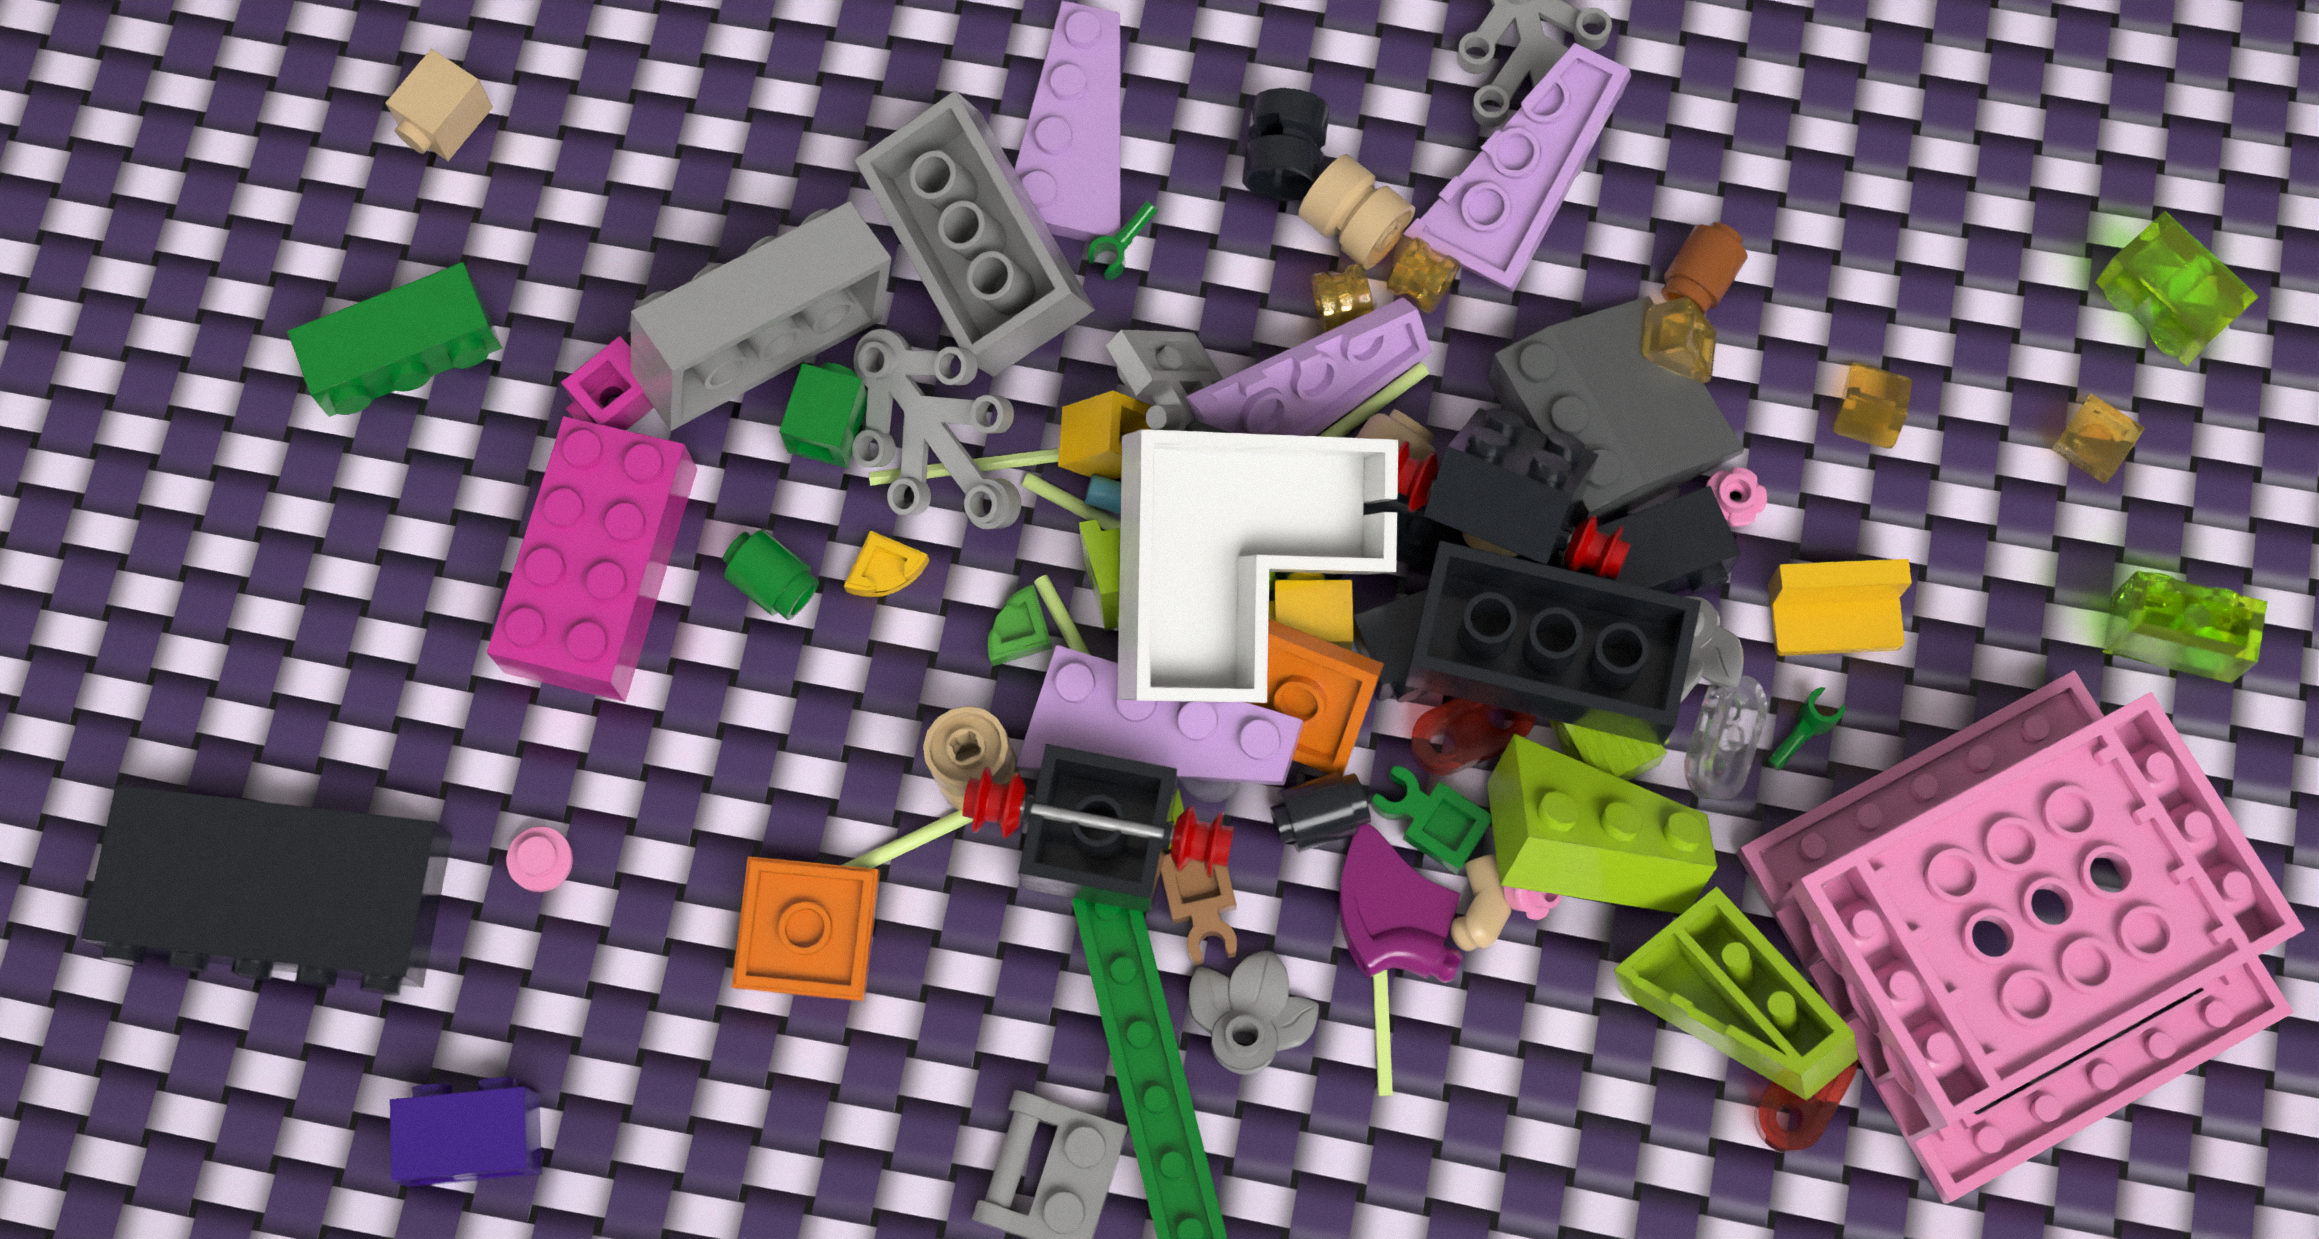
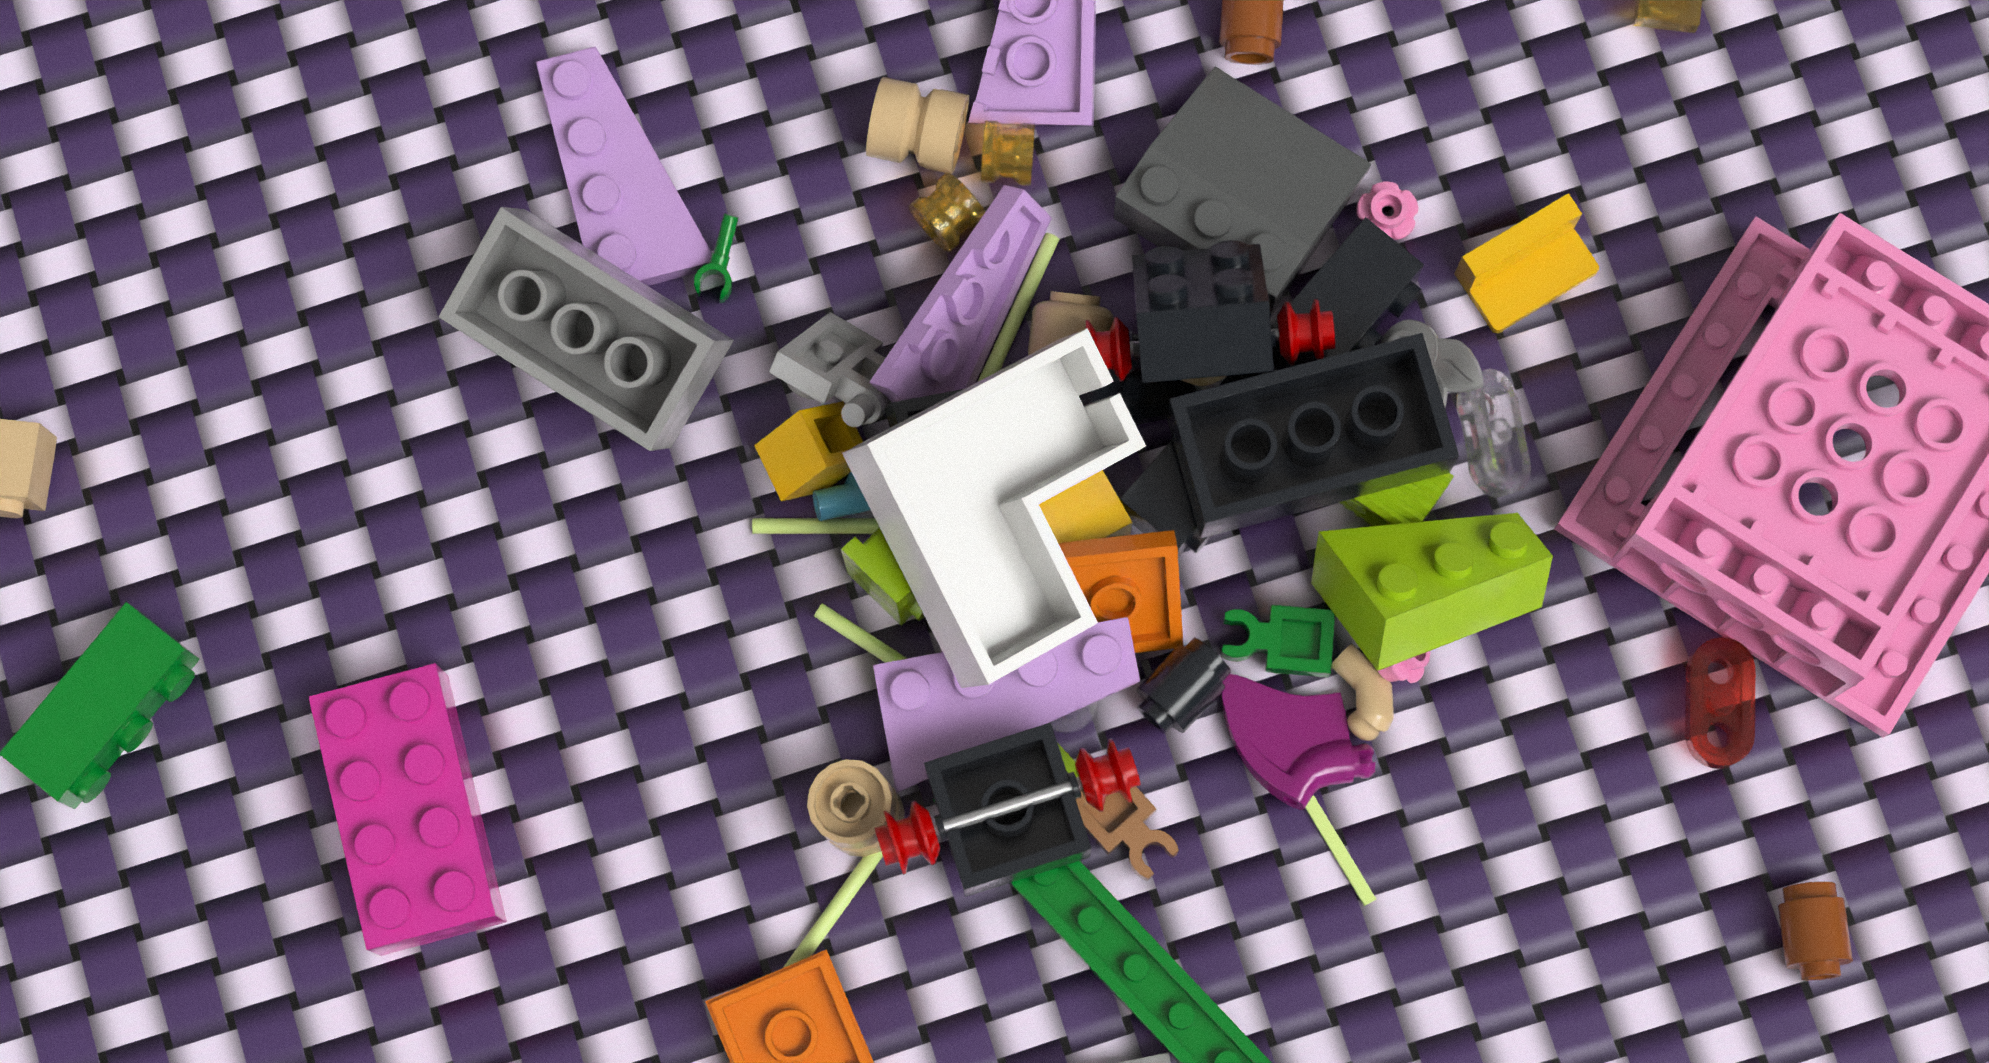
camera: 30 degrees left, 5 degrees up
dark pink brick [561,336,654,430] -> none
light grey brick [630,201,892,431] -> none
green brick [722,529,819,620] -> none
green brick [779,363,867,469] -> none
yellow tile [844,530,929,597] -> none
light grey plant [852,329,1021,529] -> none
yellowish green piece [869,448,1059,486] -> none
bright green tile [988,584,1053,666] -> none
light grey plate [1189,950,1319,1074] -> none
black wheel [1242,88,1330,201] -> none
clear red plate [1410,698,1536,776] -> none
lime wedge [1613,886,1859,1101] -> none
clear yellow slope [1641,296,1717,383] -> none
green hand [1767,687,1845,771] -> none
clear yellow slope [1834,362,1912,449] -> none
clear neon green brick [2103,571,2268,683] -> none

